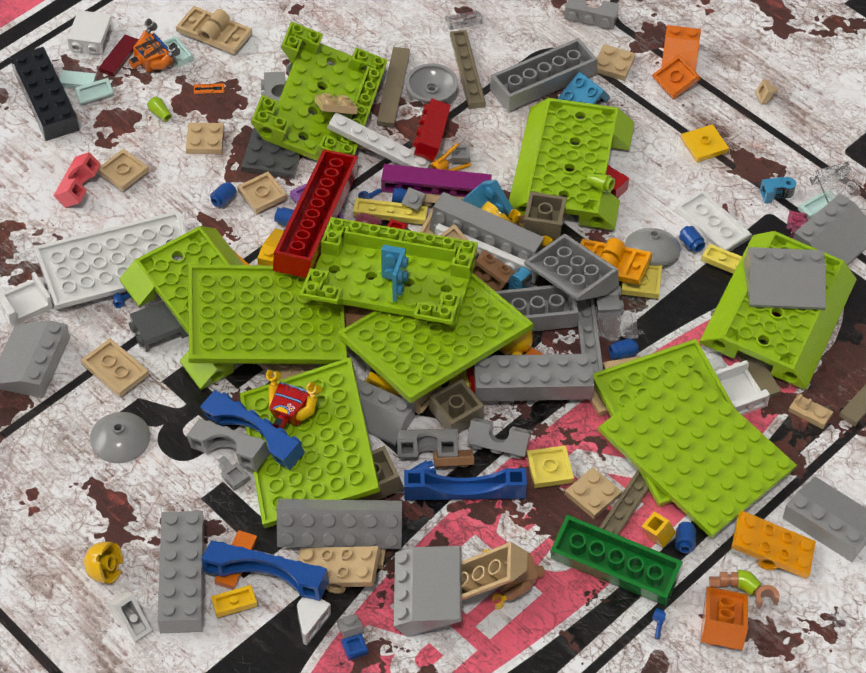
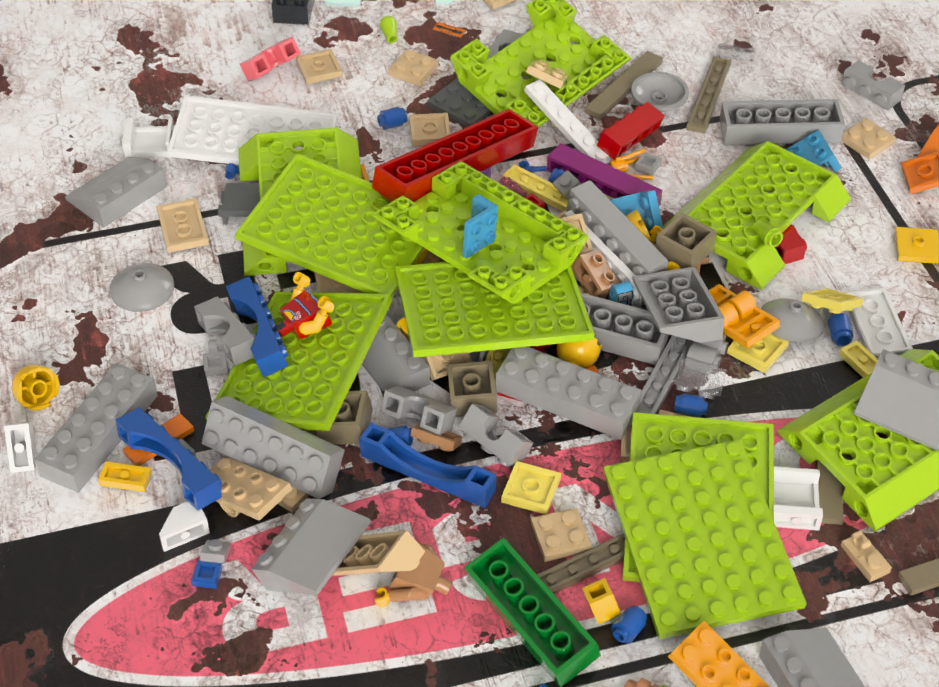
camera: 30 degrees right, 5 degrees down
none -> light yellow plate [802,288,863,314]

